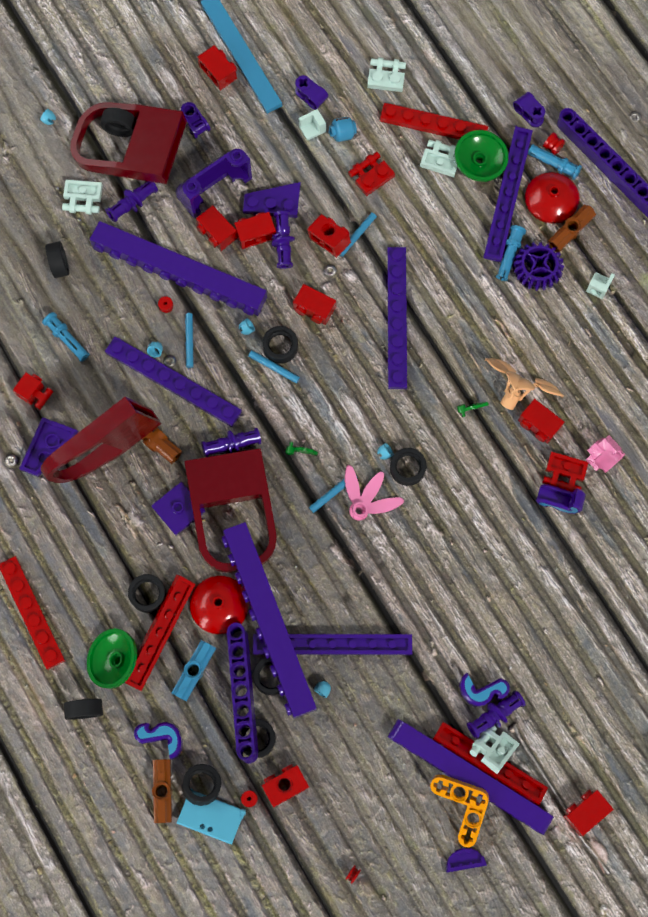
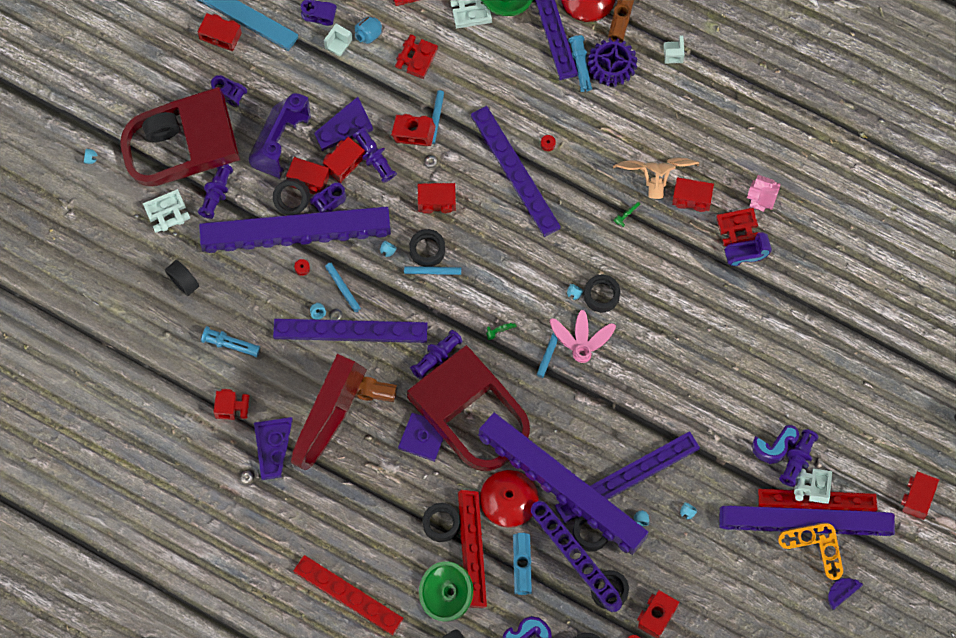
camera: 30 degrees left, 5 degrees down
none -> black tyre [272,178,310,215]
none -> dark purple piece [310,183,346,213]
none -> red piece [541,135,556,151]
none -> medium azure hinge [680,502,698,519]

